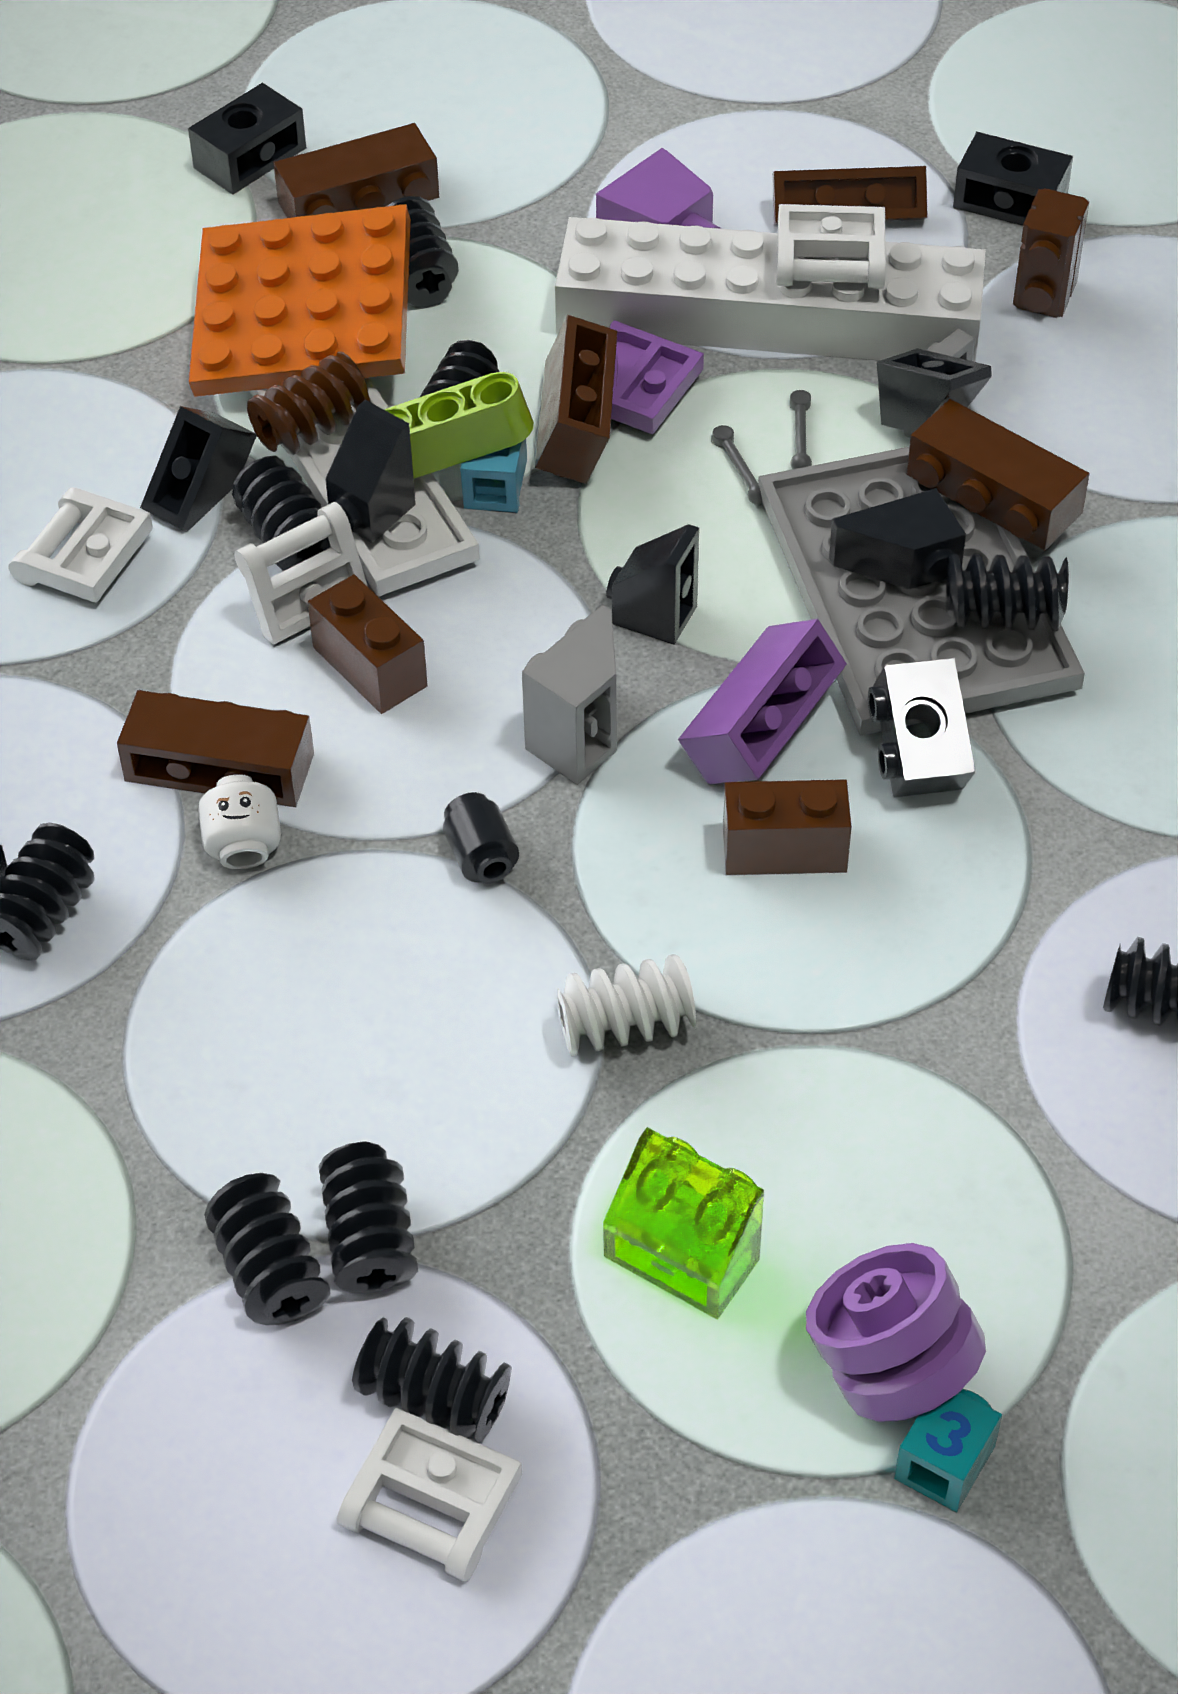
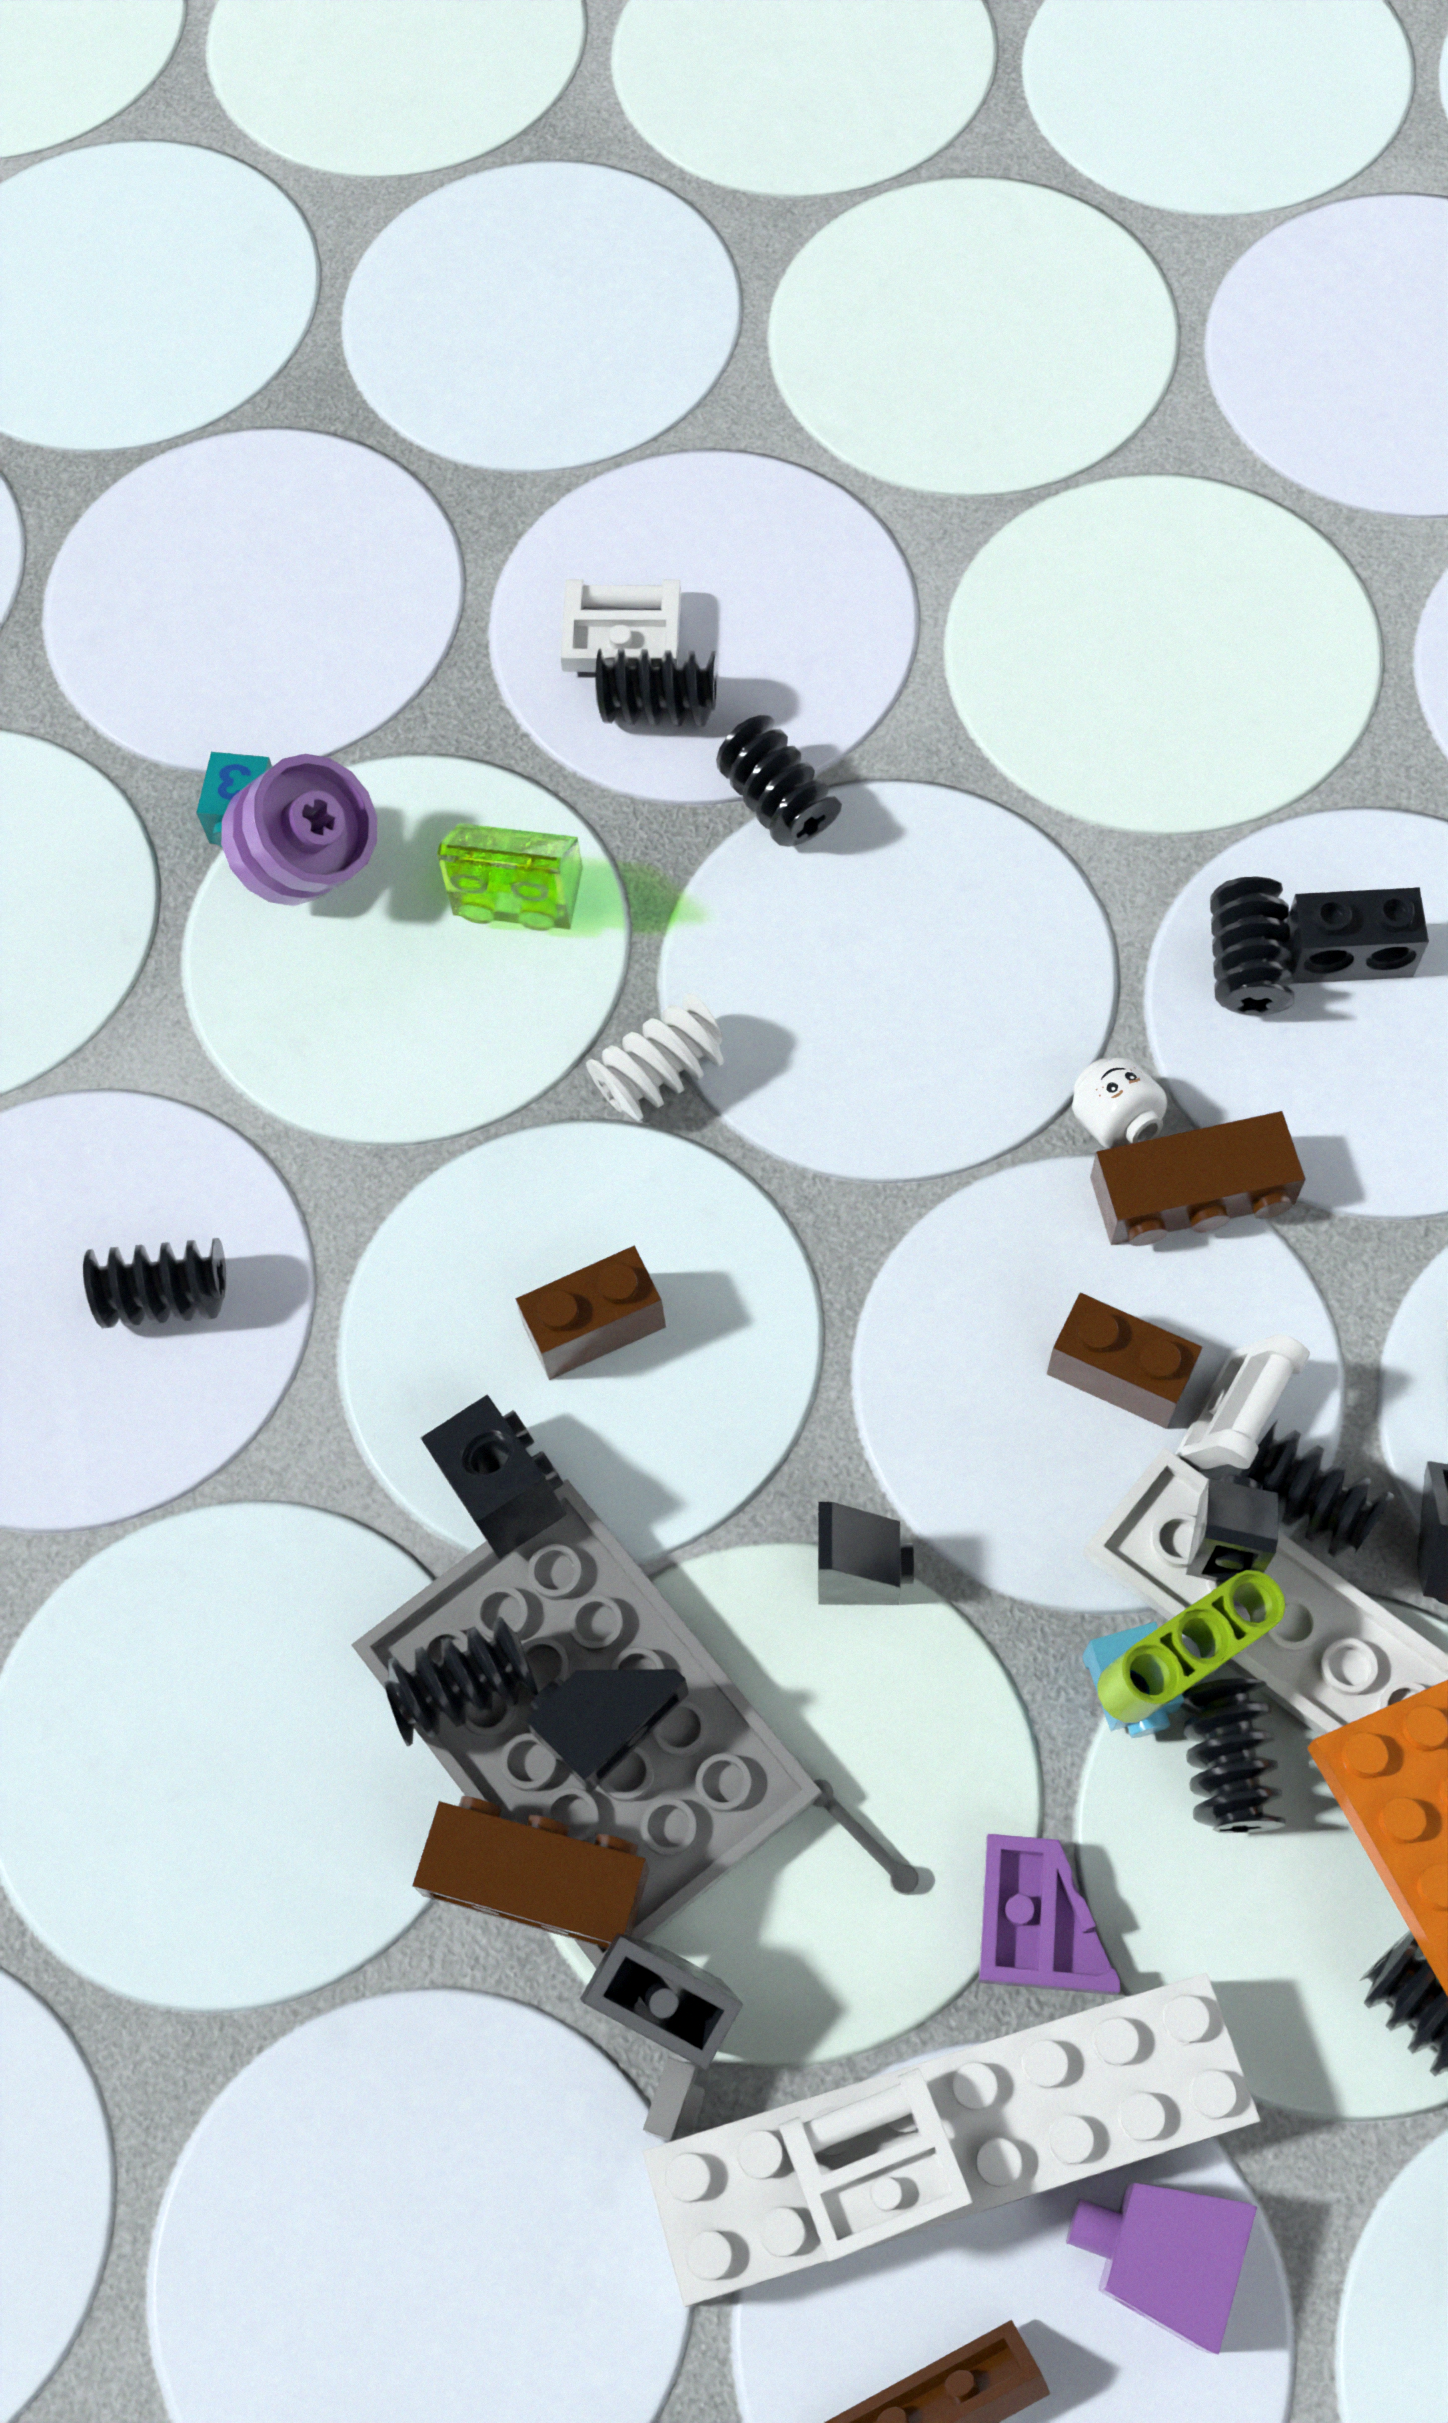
camera: 160 degrees right, 15 degrees up
black piece [204,1173,331,1325] -> none
reddish brown piece [247,352,371,455] -> none
black brick [443,792,519,883] -> none
light grey slope [522,604,617,785] -> none
reddish brown brick [535,314,618,484] -> none
medium lavender brick [678,619,847,784] -> none
dark grey hinge [789,390,812,469] -> none
reddish brown brick [1013,188,1090,318] -> none

